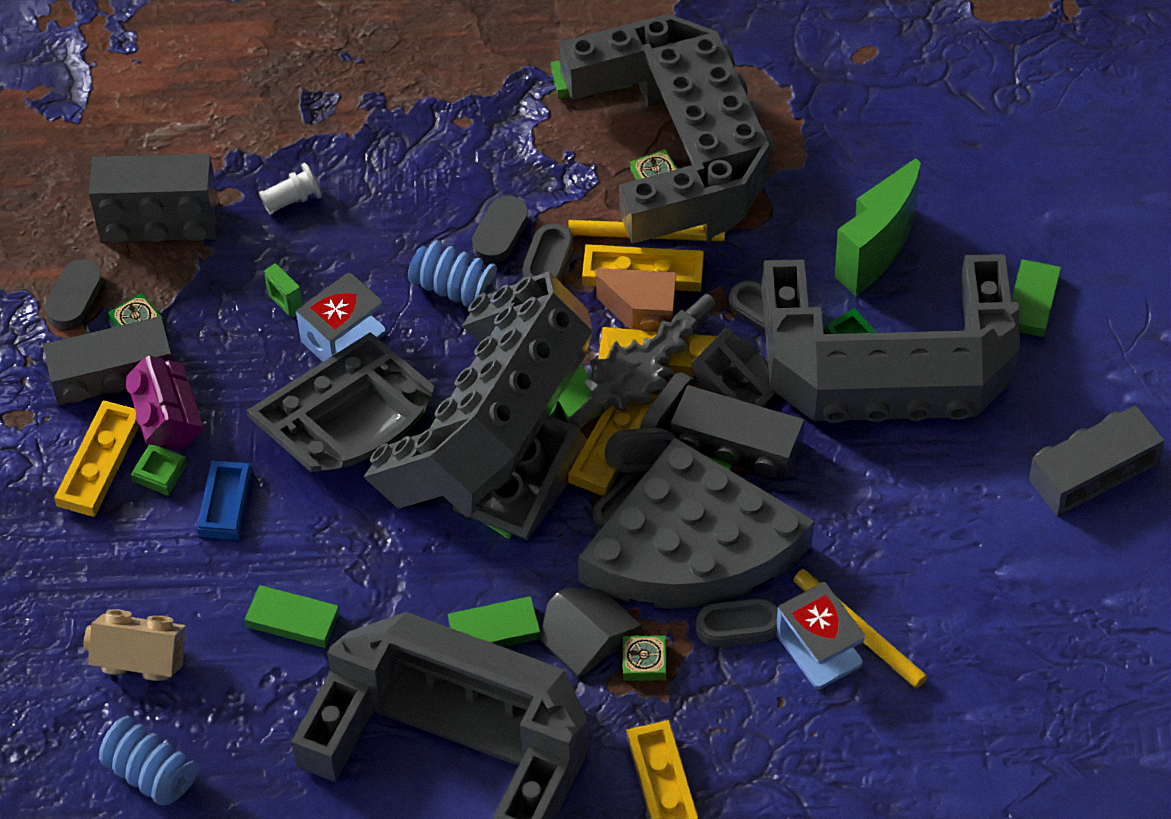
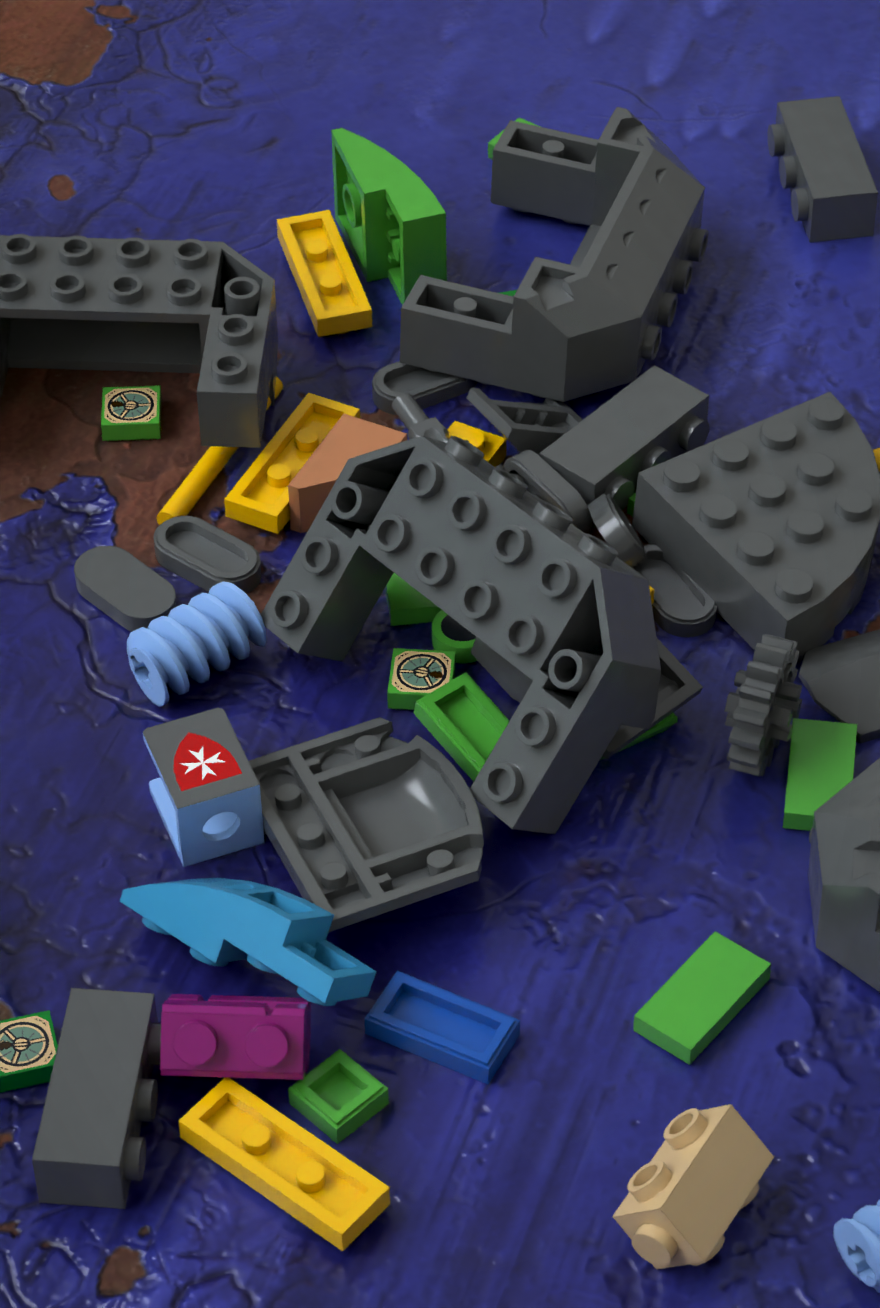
camera: 70 degrees left, 10 degrees down
bright green tile [264,263,303,318] -> none
none -> dark azure slope [119,878,377,1006]
none -> yellow plate [277,210,373,337]
none -> dark grey gear [724,634,802,777]

